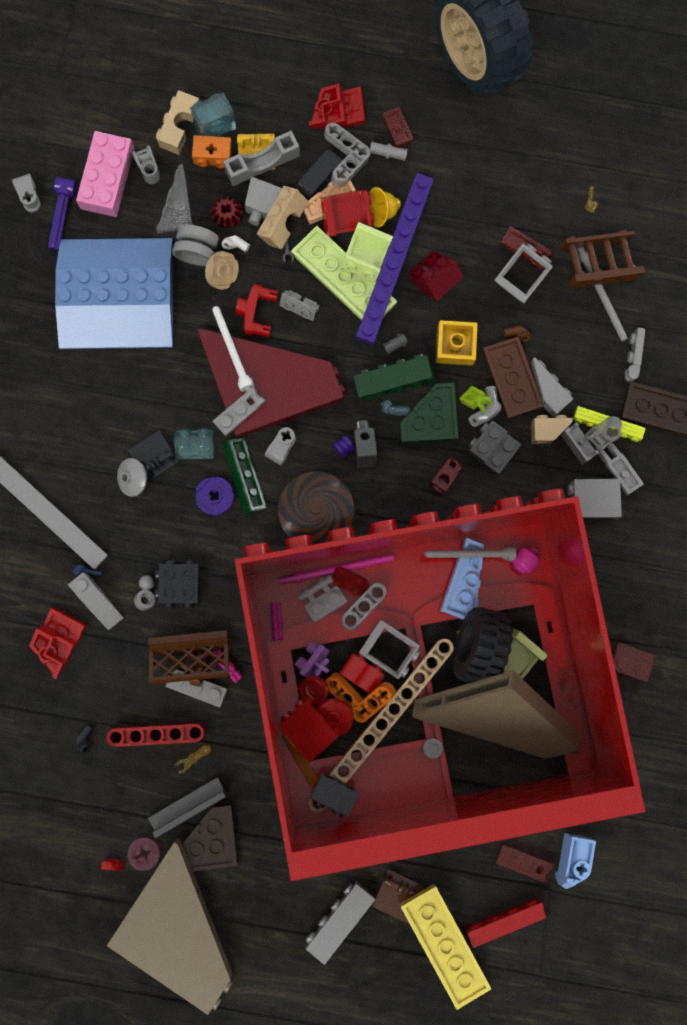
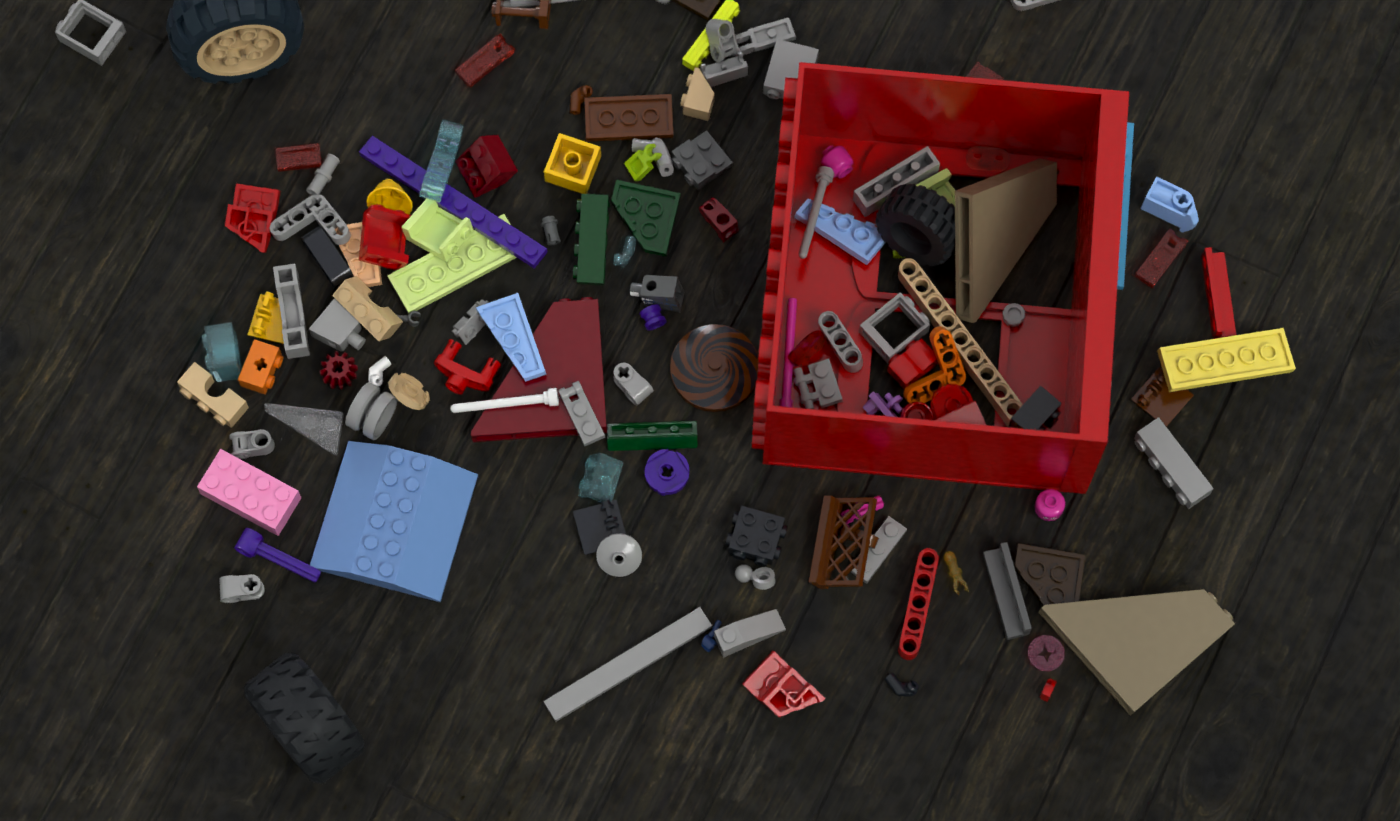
camera: 65 degrees left, 10 degrees down
light grey window [494,244,553,304] -> none
light grey slope [530,358,573,417] -> none
none -> clear light blue beam [419,119,464,202]
none -> light blue wing [476,293,546,382]
none -> light grey brick [853,146,940,217]
none -> dark pink head [1034,489,1065,521]

